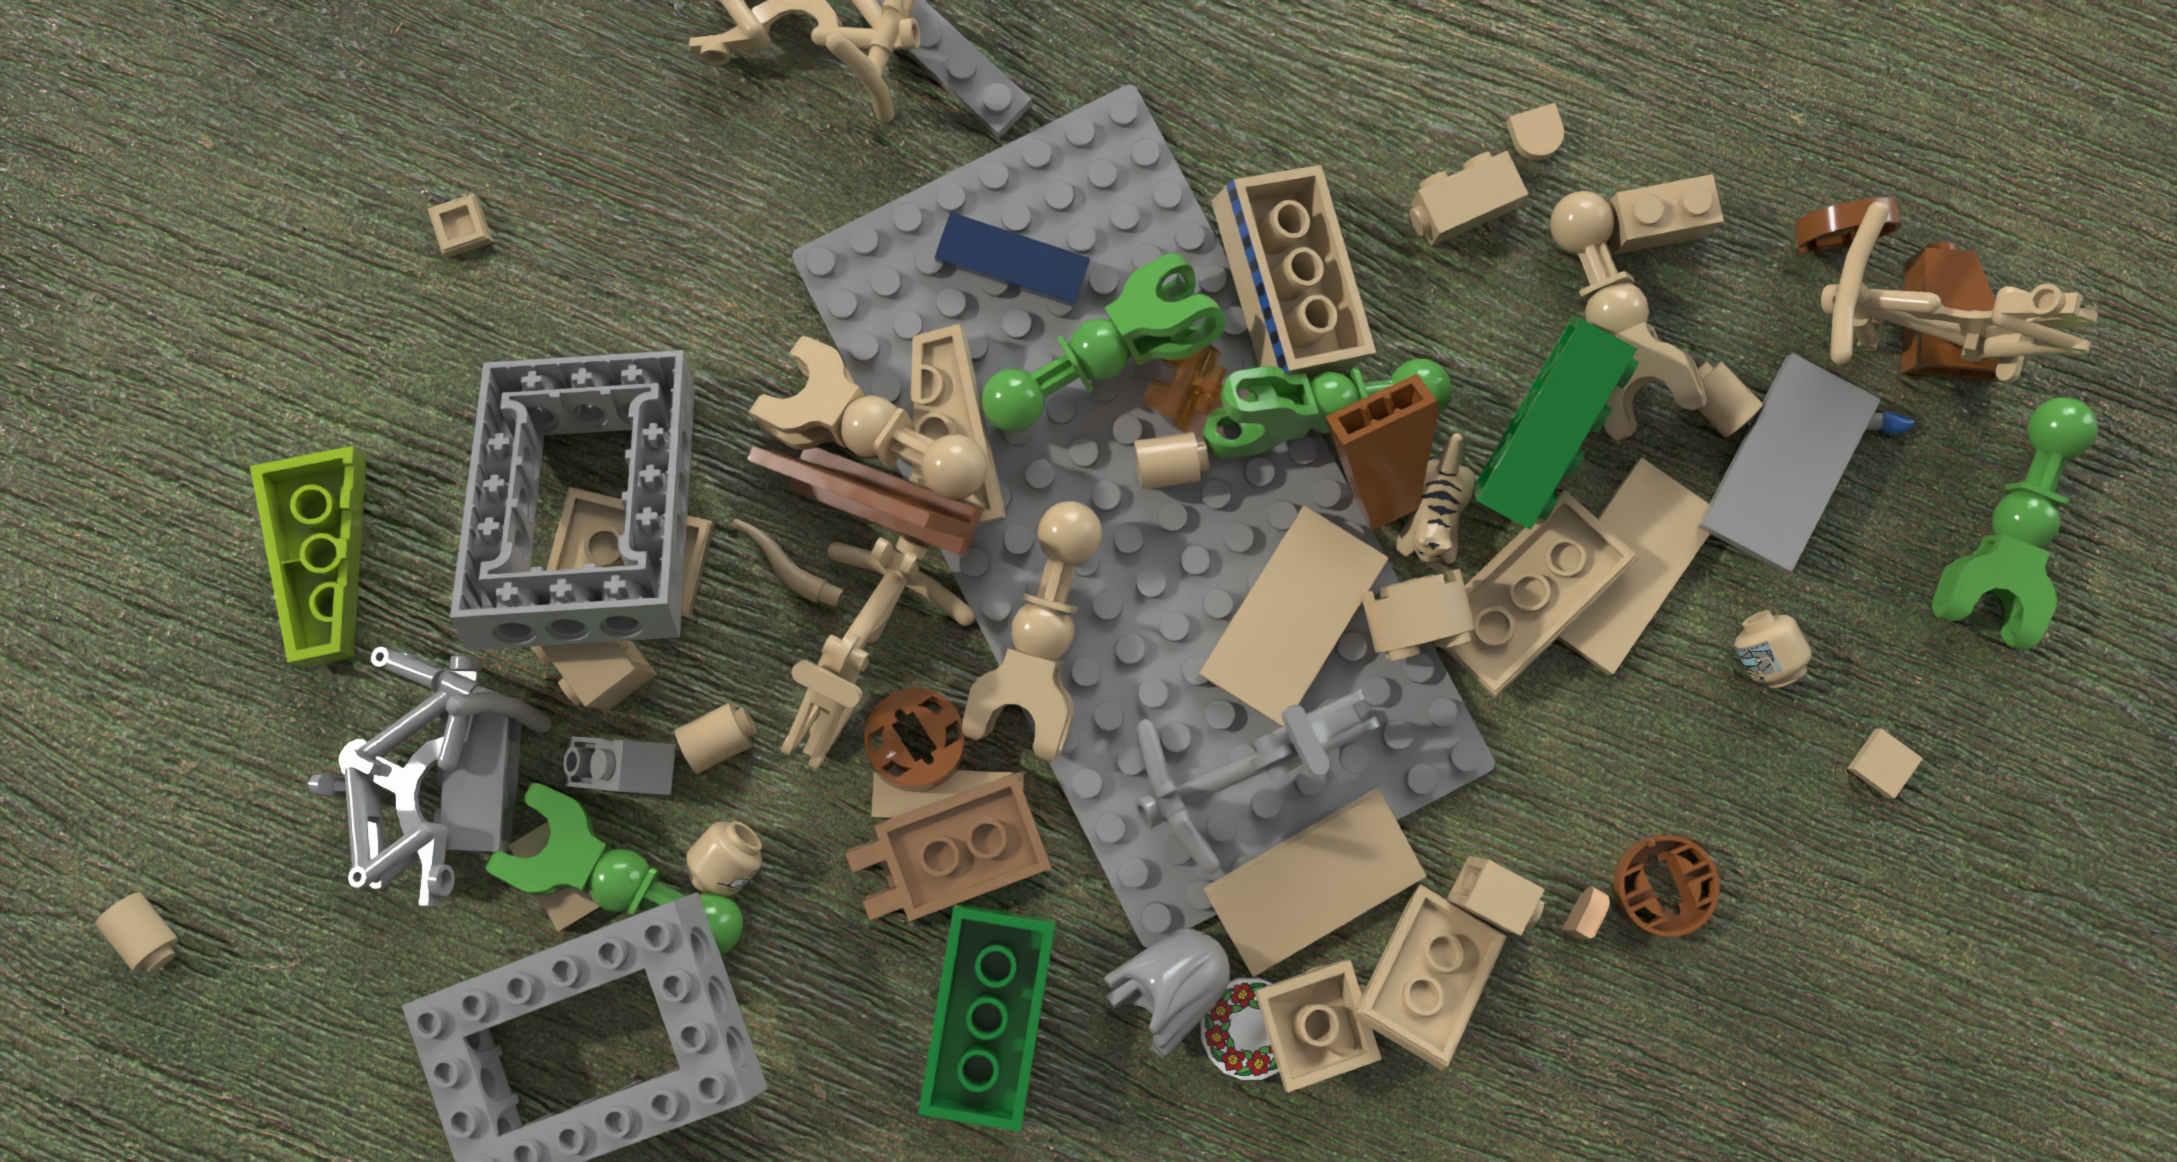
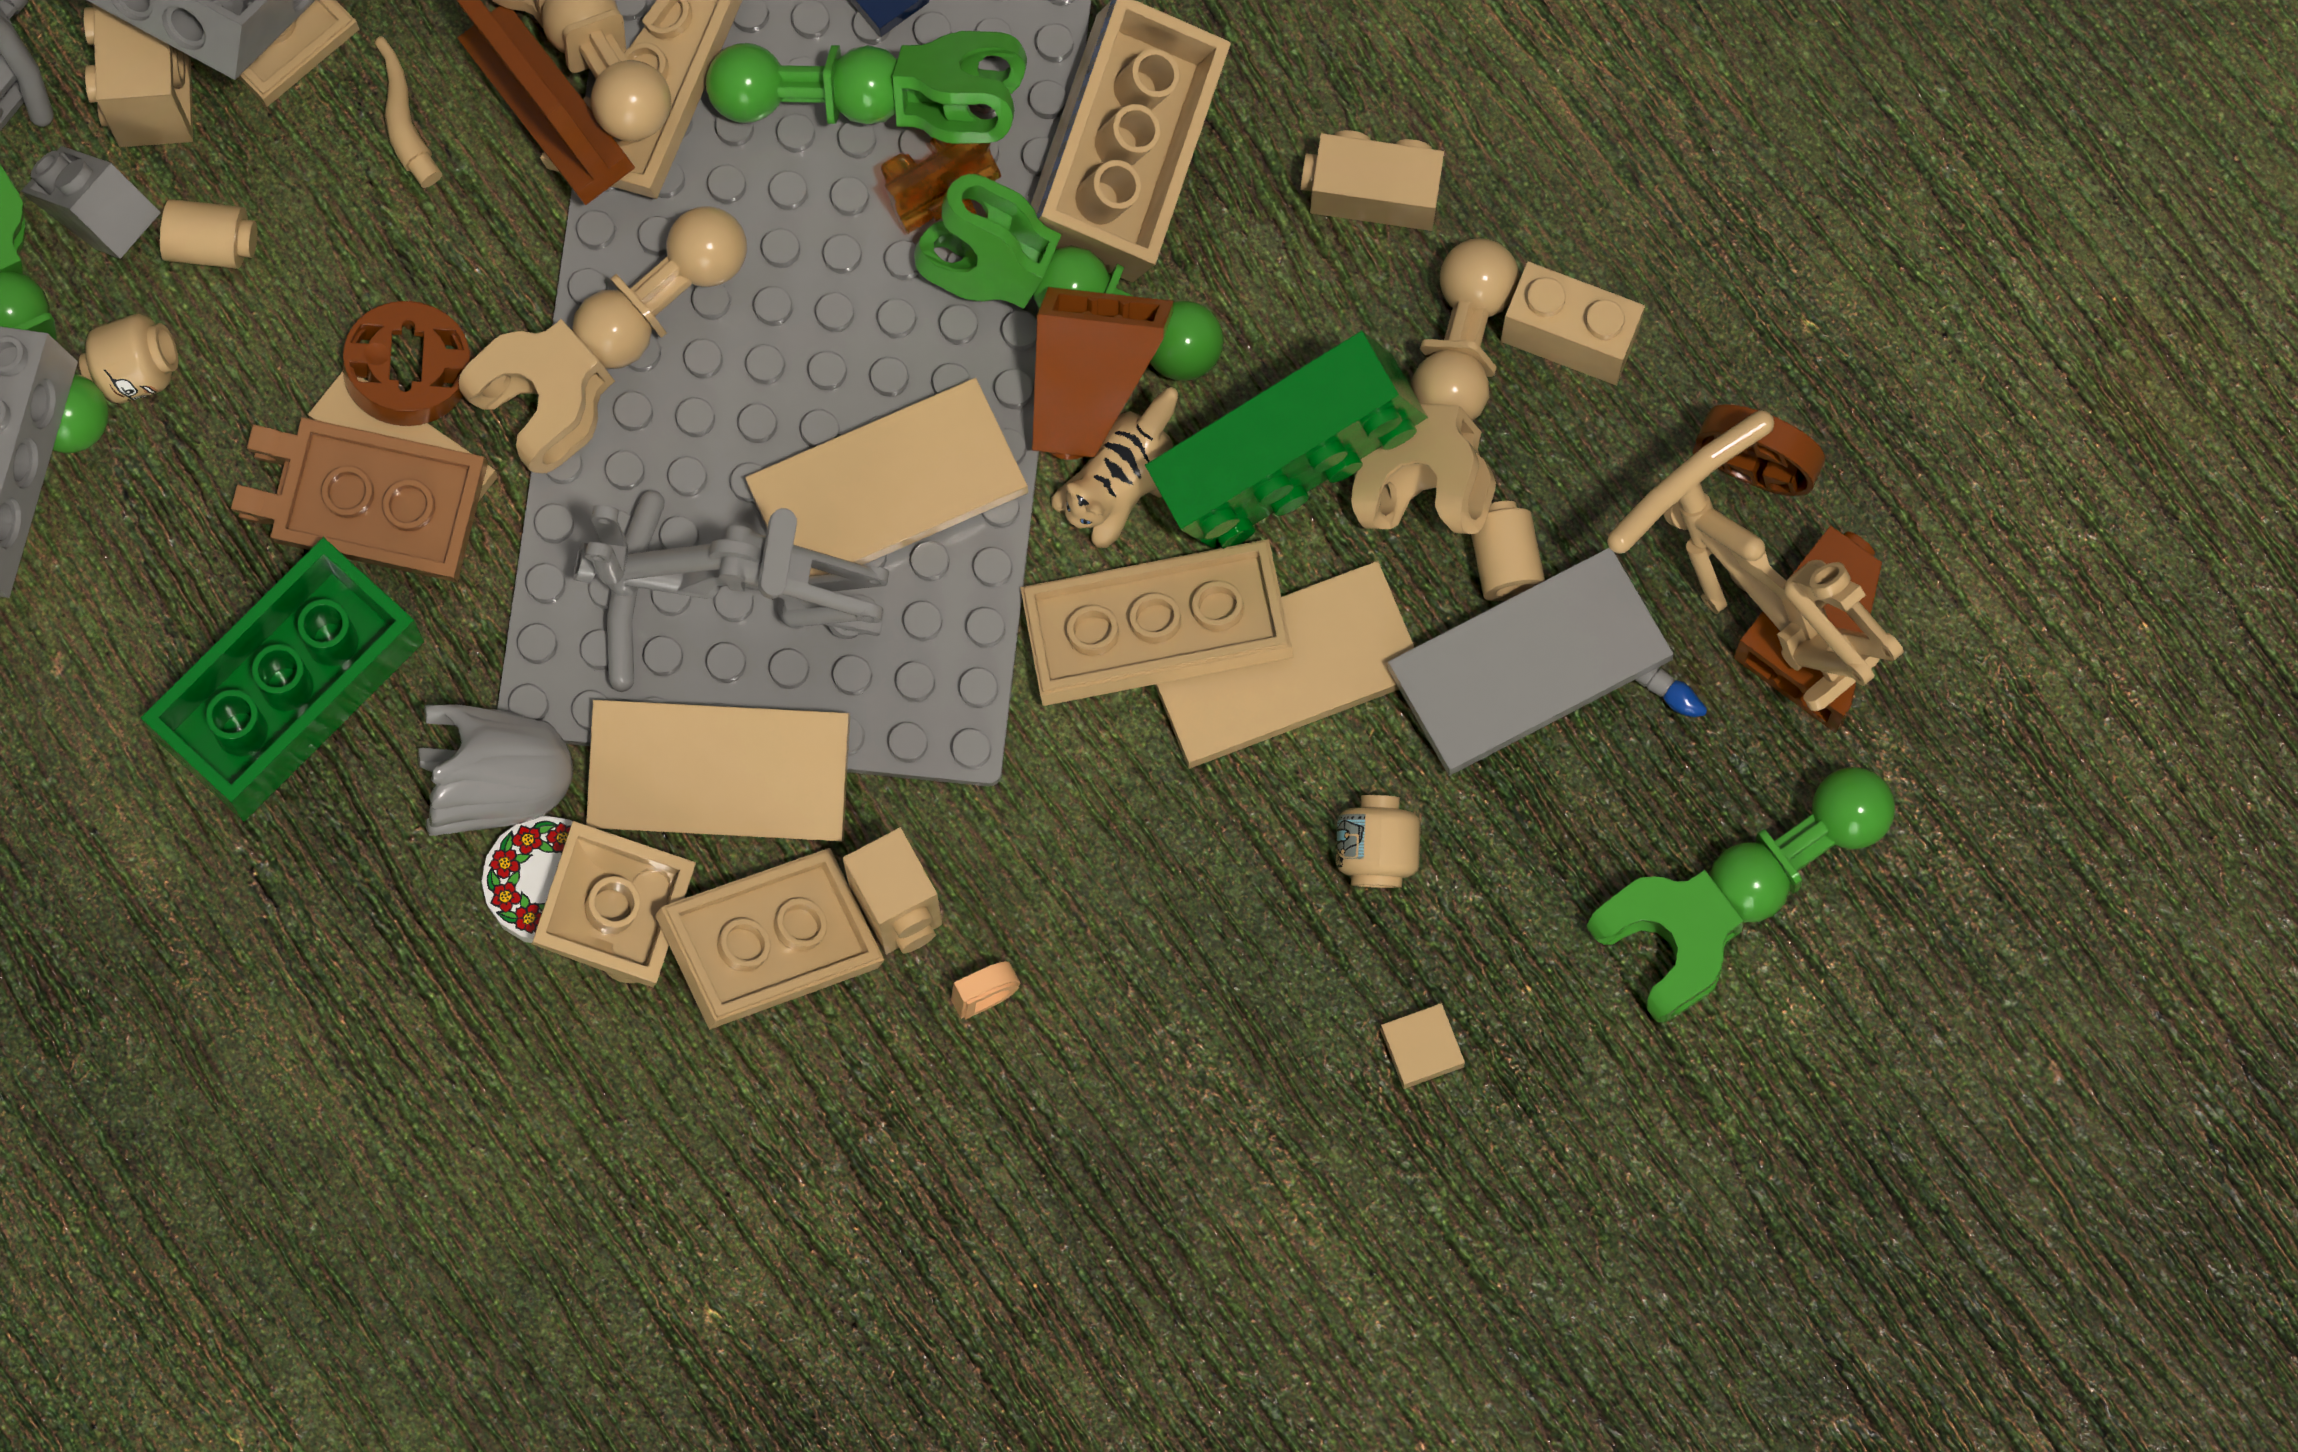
camera: 35 degrees right, 10 degrees down
tan piece [781,534,975,770] -> none
tan brick [1134,432,1209,490] -> none
tan brick [1361,569,1475,661] -> none
tan tile [1506,103,1564,161] -> none
dark orange piece [1613,835,1720,937] -> none

